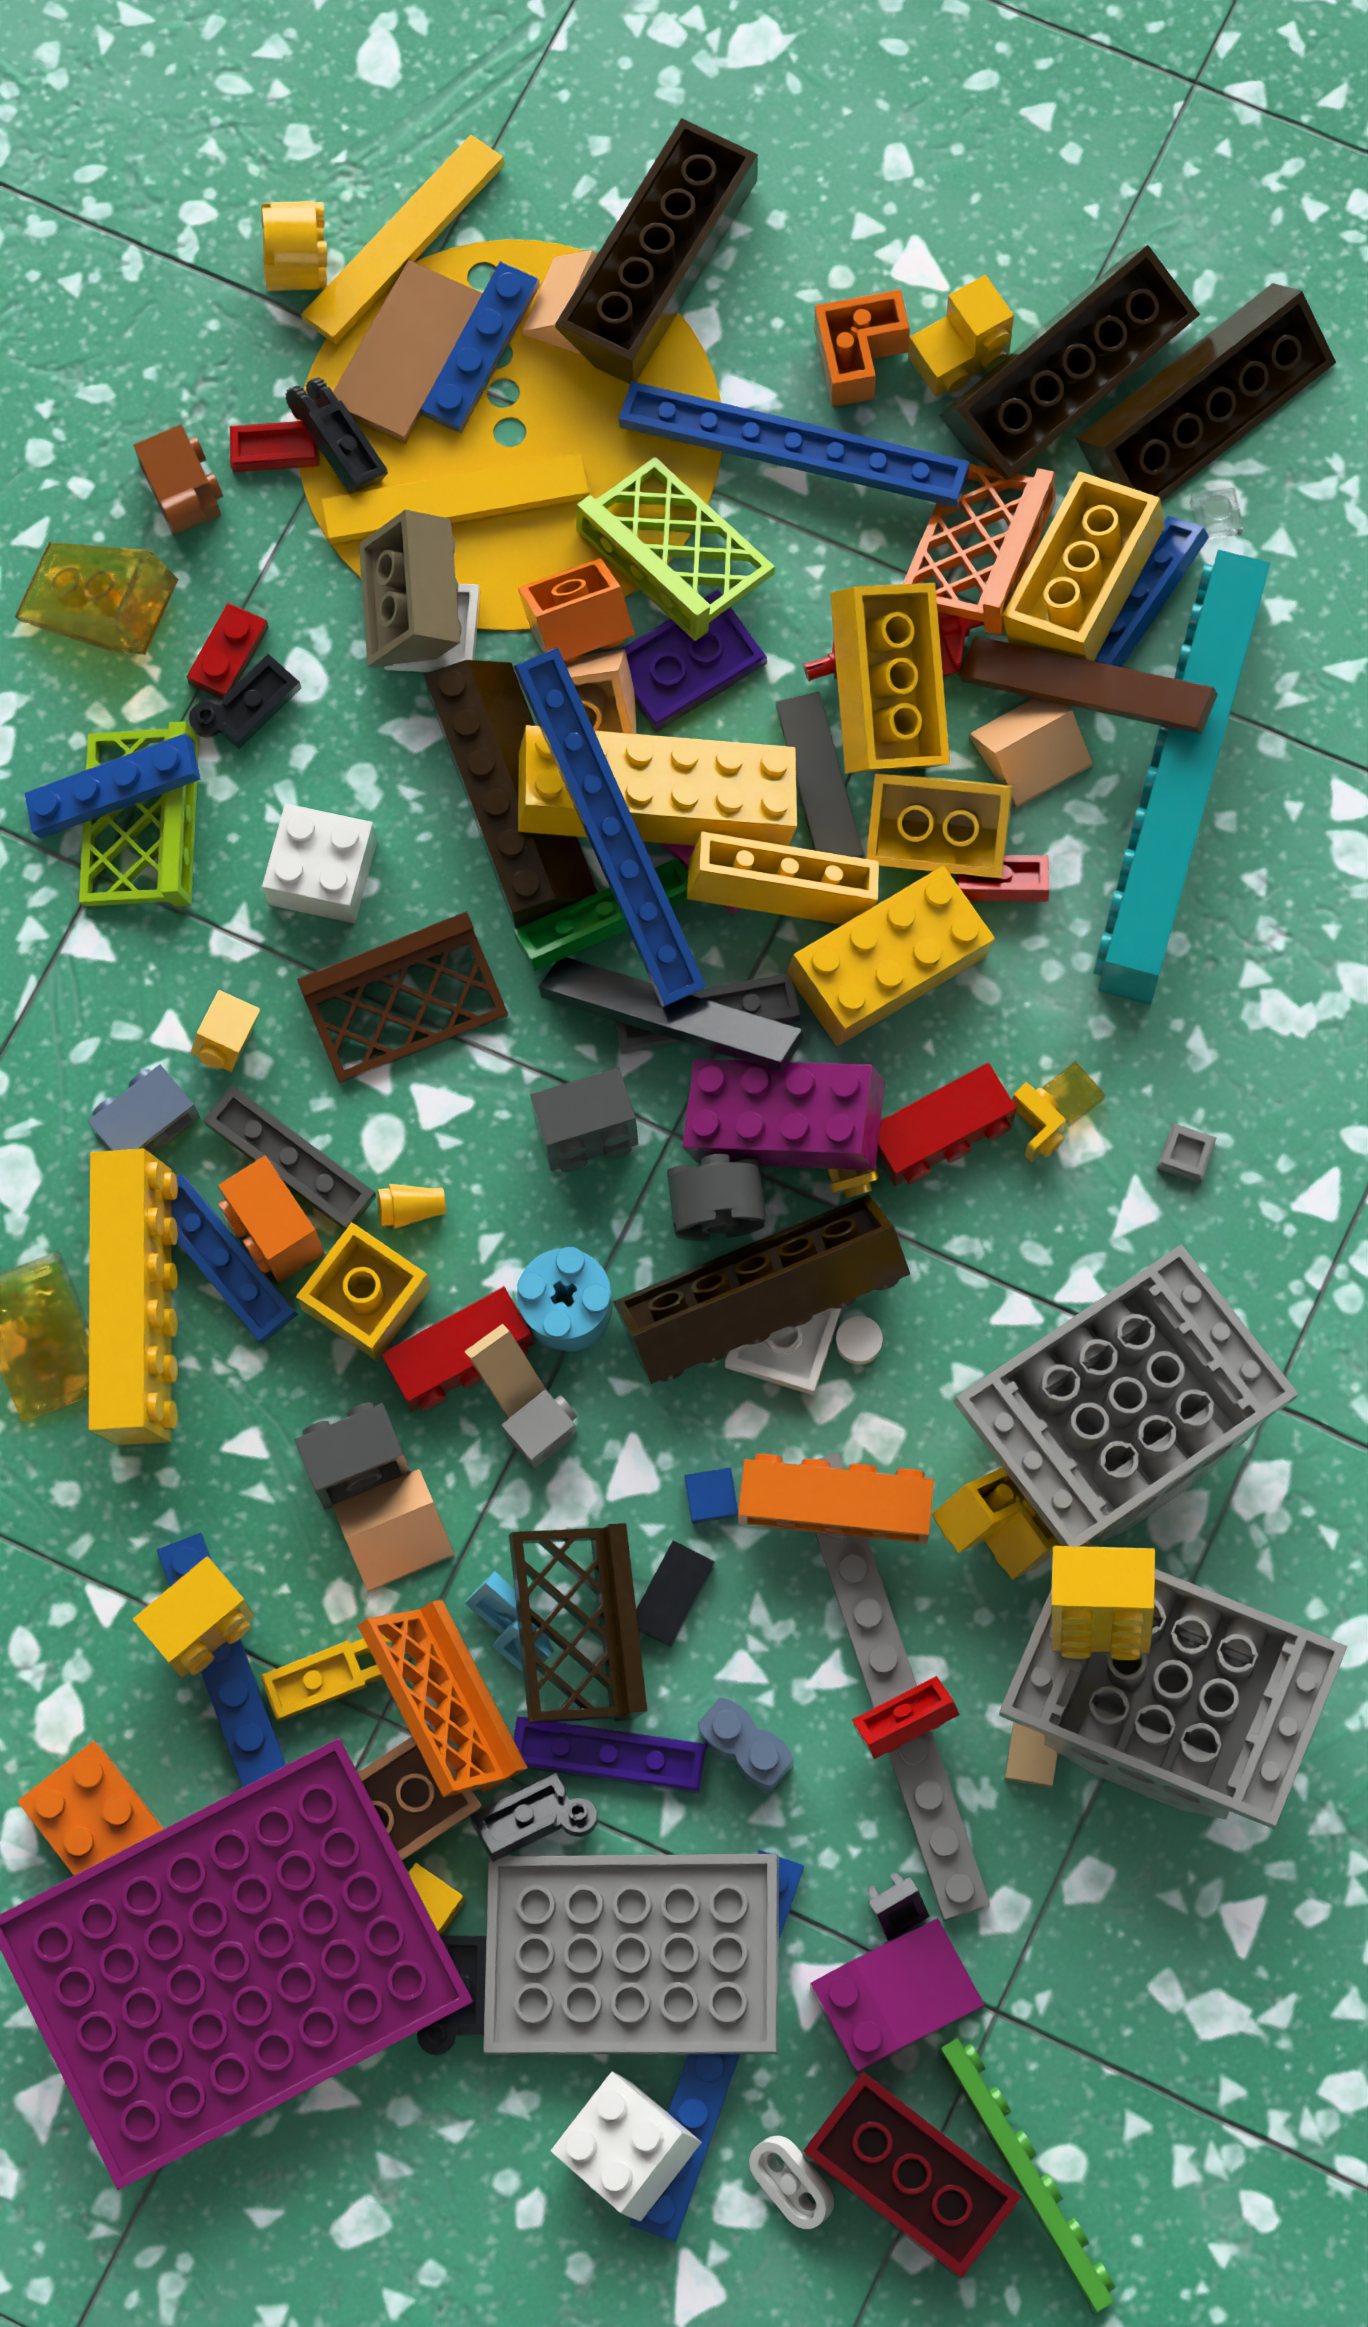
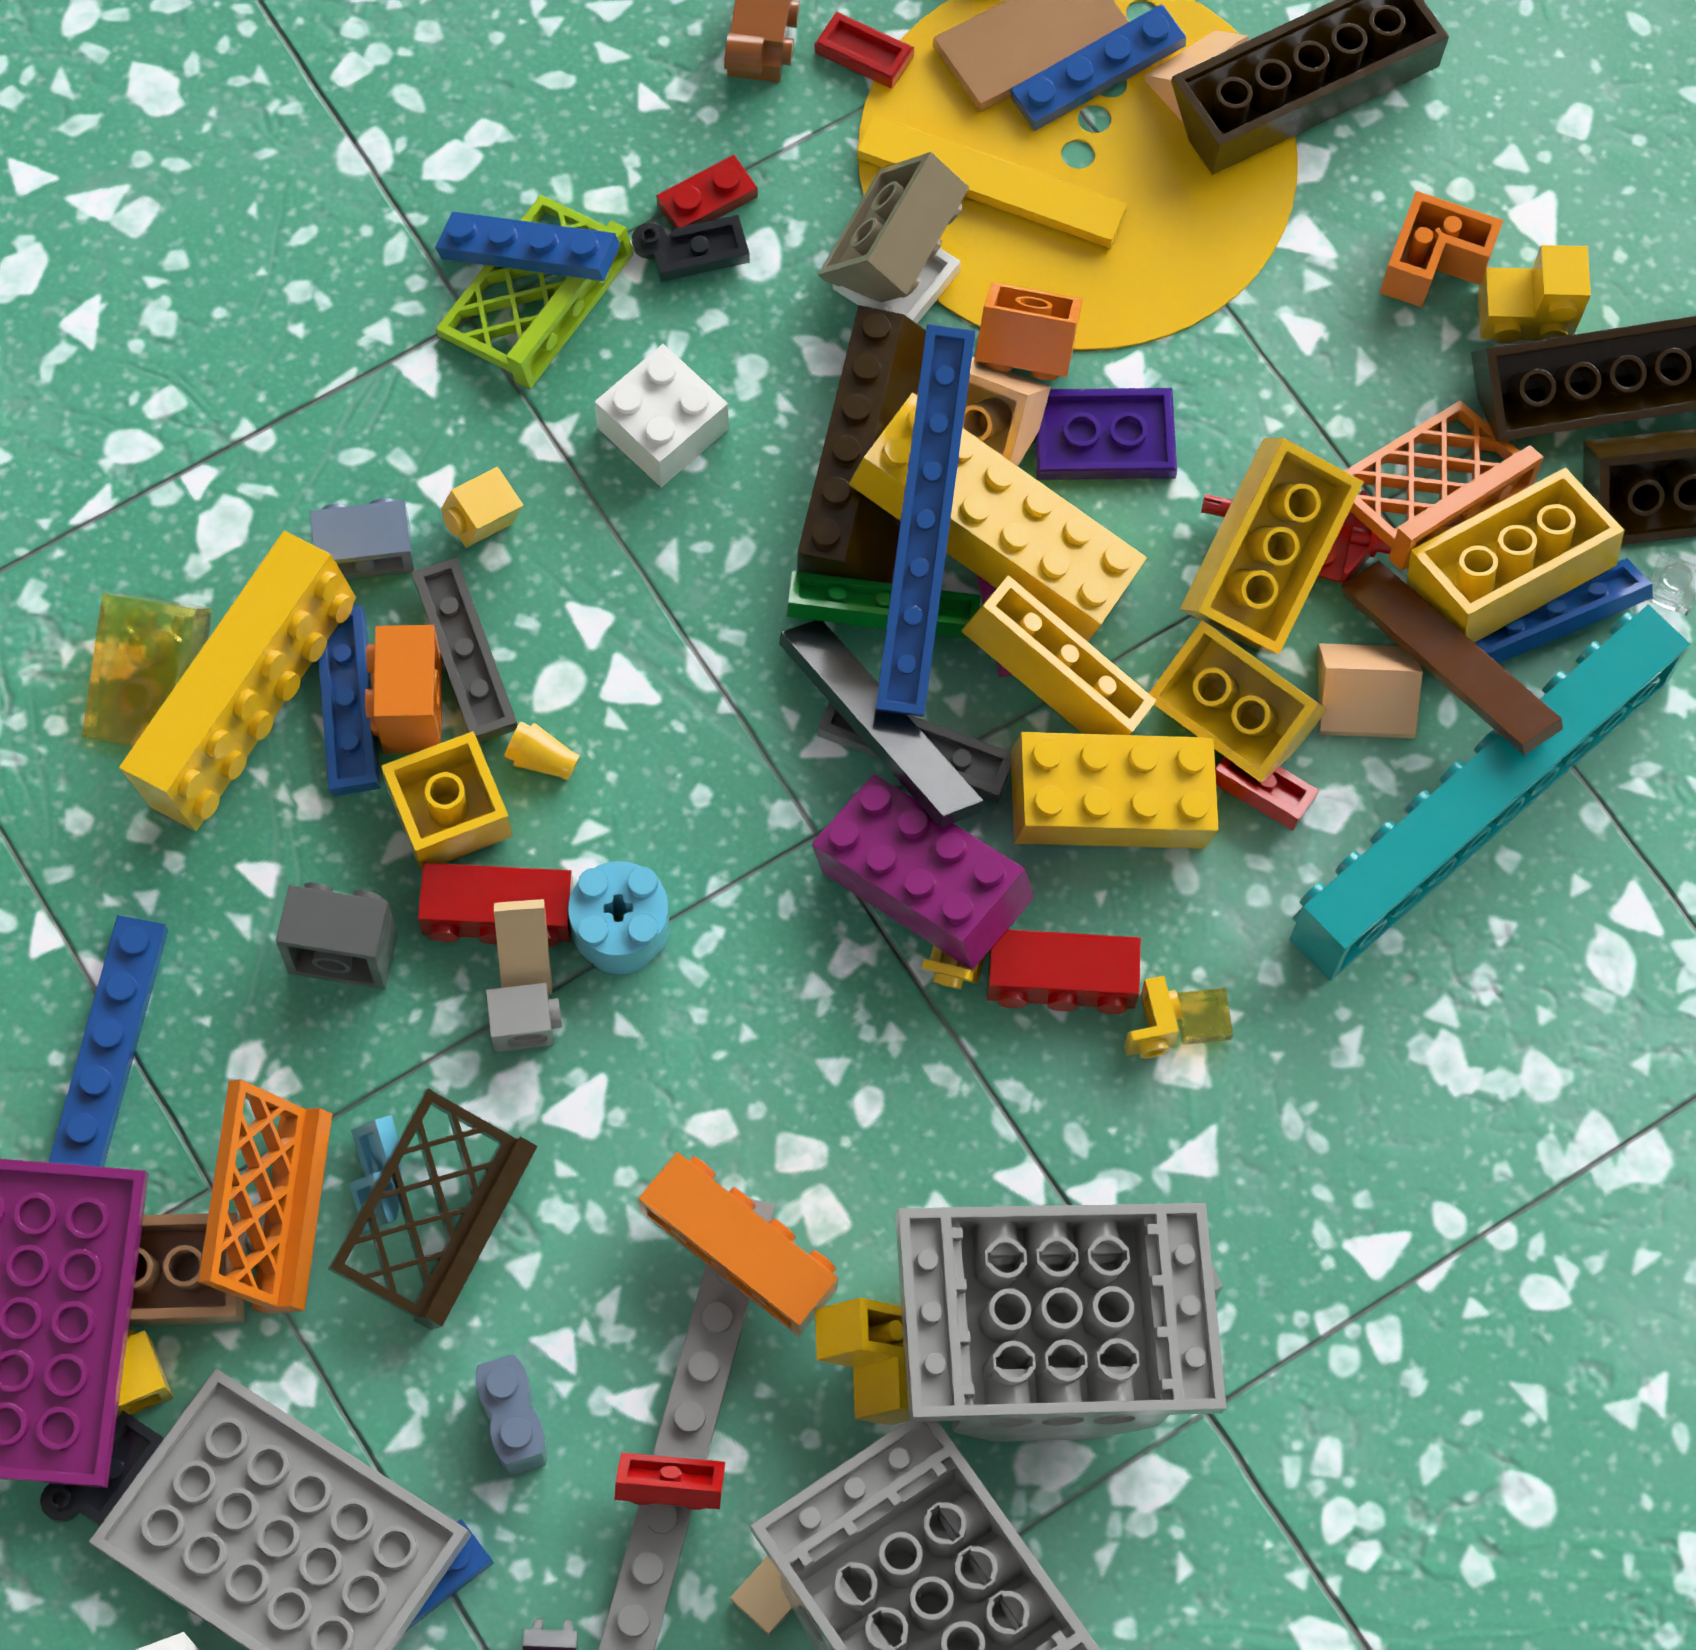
camera: 25 degrees right, 5 degrees down
clear yellow slope [15,542,179,655] -> none
yellow brick [133,1556,255,1678] -> none
yellow hinge [260,1634,391,1722] -> none
black hinge [285,377,388,494] -> none
reddish brown fence [297,911,508,1084] -> none
light nougat slope [332,1469,455,1592] -> none
hinge [470,1773,598,1862] -> none
dark purple tile [513,1716,706,1793] -> none
dark grey brick [530,1067,639,1172] -> none
lime fence [576,457,775,641] -> none
dark brown slope [613,1194,910,1384] -> none
blue plate [618,381,969,508] -> none
black tile [636,1540,715,1648] -> none
dark grey brick [667,1154,766,1241] -> none
blue tile [684,1468,738,1524] -> none
white plate [725,1308,842,1396] -> none
dark grey tile [776,692,864,859] -> none
white tile [836,1316,883,1365] -> none
yellow brick [1052,1546,1155,1660] -> none
light grey tile [1157,1123,1217,1184] -> none

